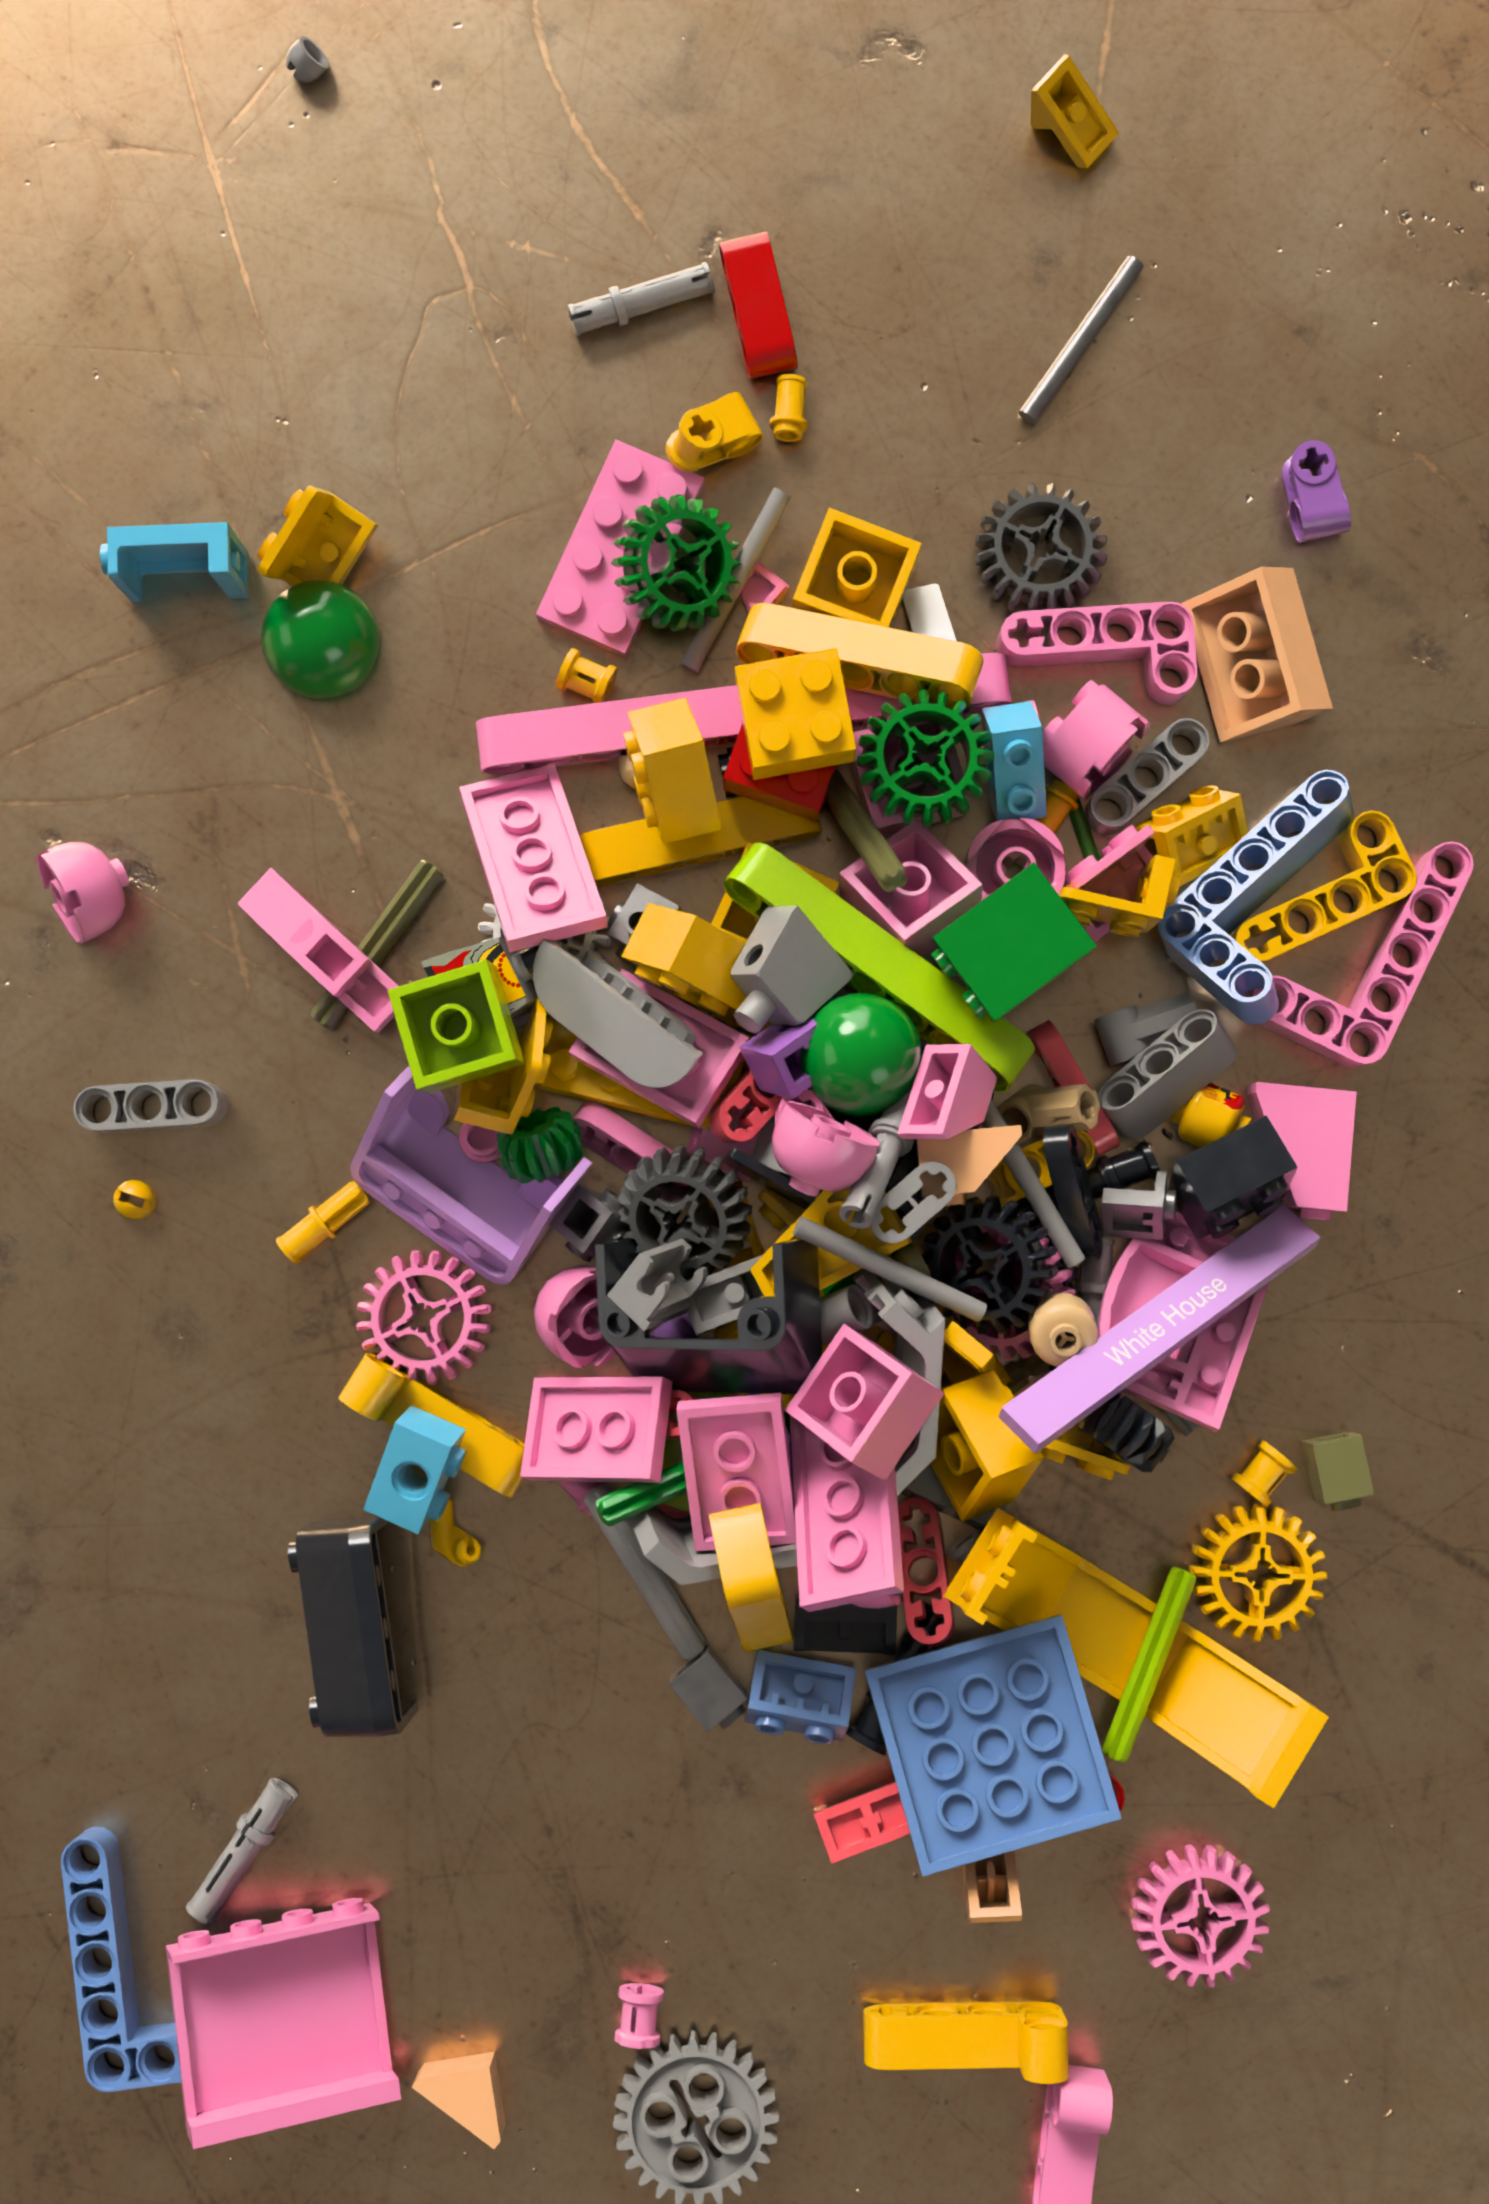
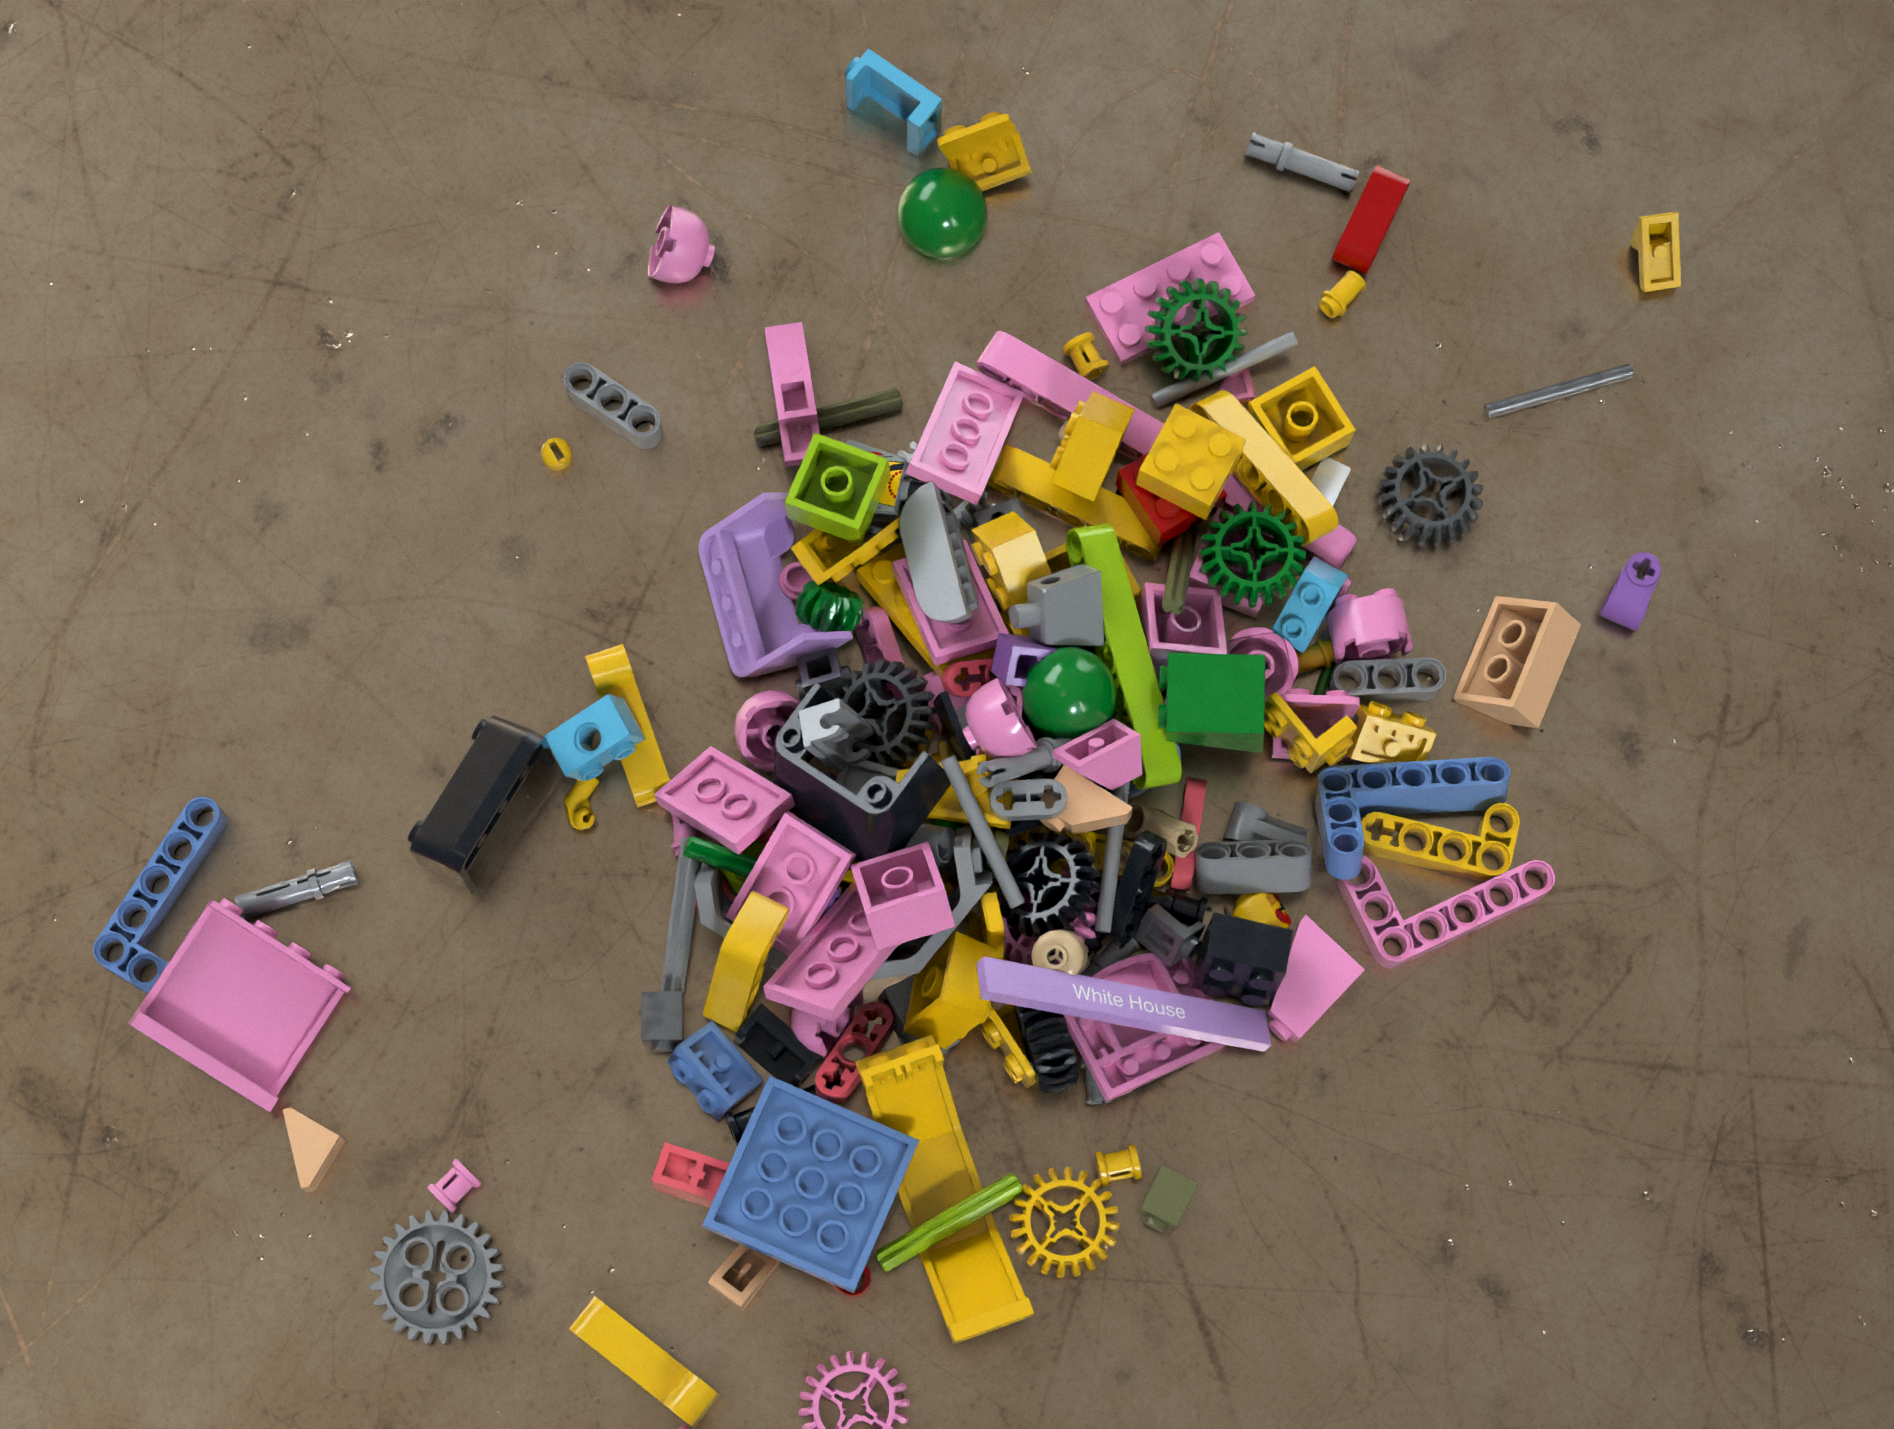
camera: 30 degrees right, 10 degrees down
yellow axle [276,1181,370,1264] -> none
bright pink gear [356,1250,492,1385] -> none
yellow piece [665,392,764,472] -> none
bright pink beam [996,602,1197,705] -> none

